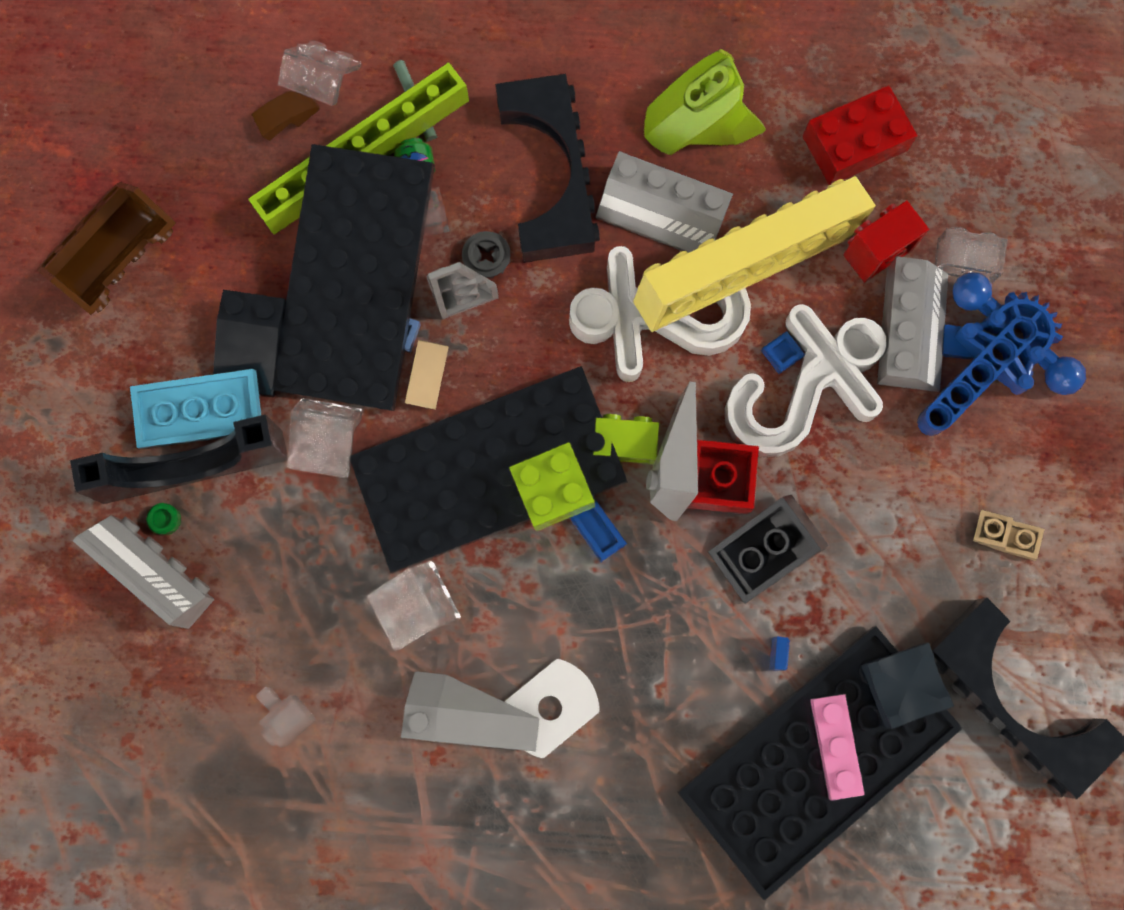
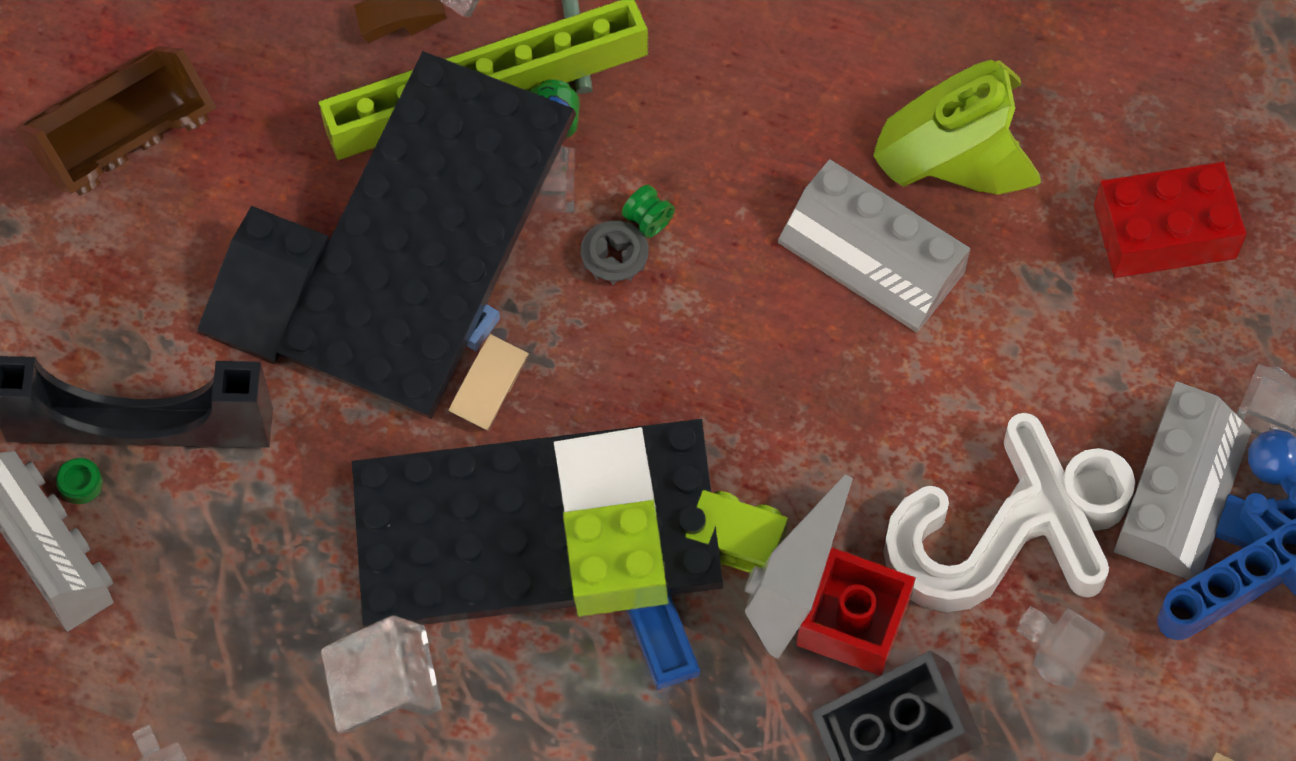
camera: 15 degrees right, 15 degrees down
medium azure plate [130,369,261,449] -> none
clear bracket [287,398,363,478] -> none
light grey wedge [427,262,499,320] -> none
black arch [495,74,600,263] -> none
white piece [569,246,751,382] -> none
light yellow brick [633,176,876,332] -> none
blue tile [761,331,805,375] -> none
red brick [843,200,930,283] -> none
none -> white tile [554,427,656,512]
none -> green wheel [622,184,675,238]
none -> clear brick [1017,607,1106,690]

